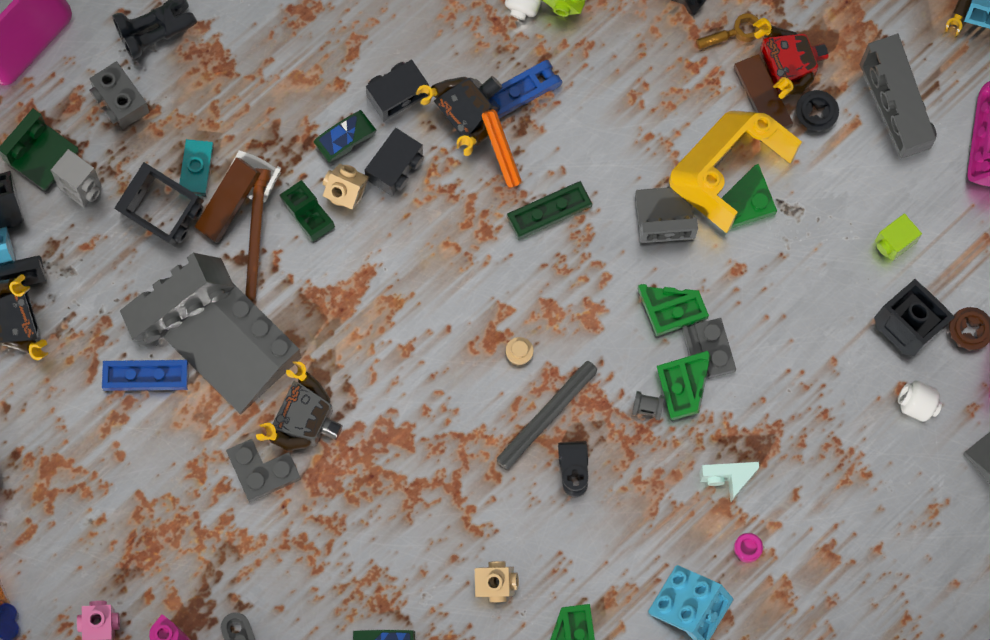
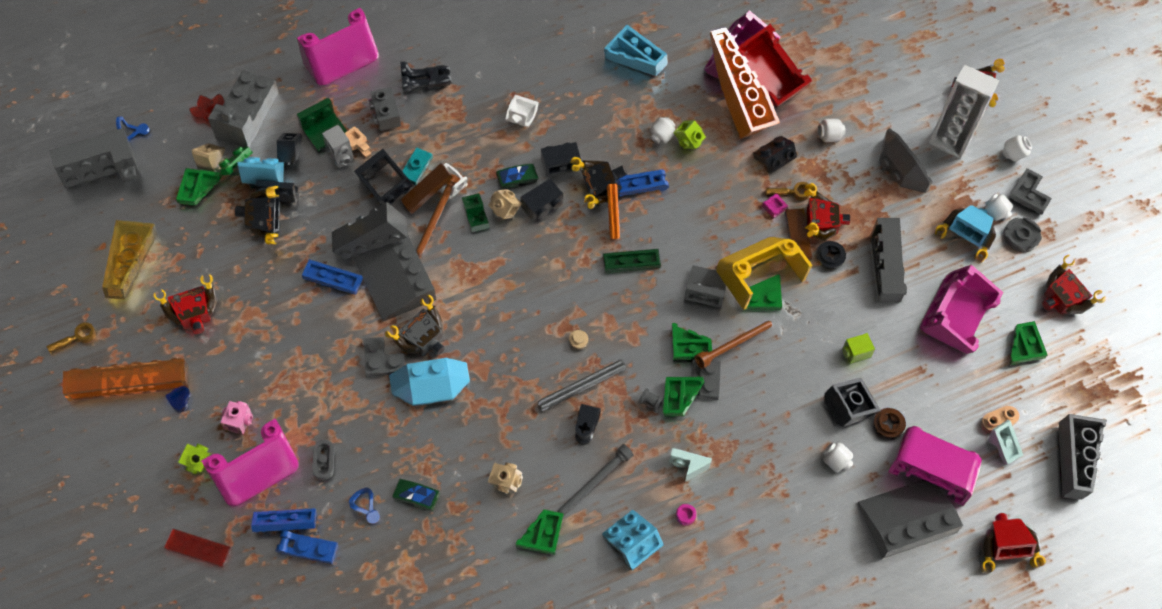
camera: 20 degrees right, 10 degrees down
none -> light nougat plate [345,126,371,158]
none -> medium azure wedge [389,358,470,406]
none -> white piece [506,95,539,127]
none -> dark grey piece [557,444,634,515]
none -> dark orange piece [695,321,772,369]
none -> dark pink tile [762,193,788,219]

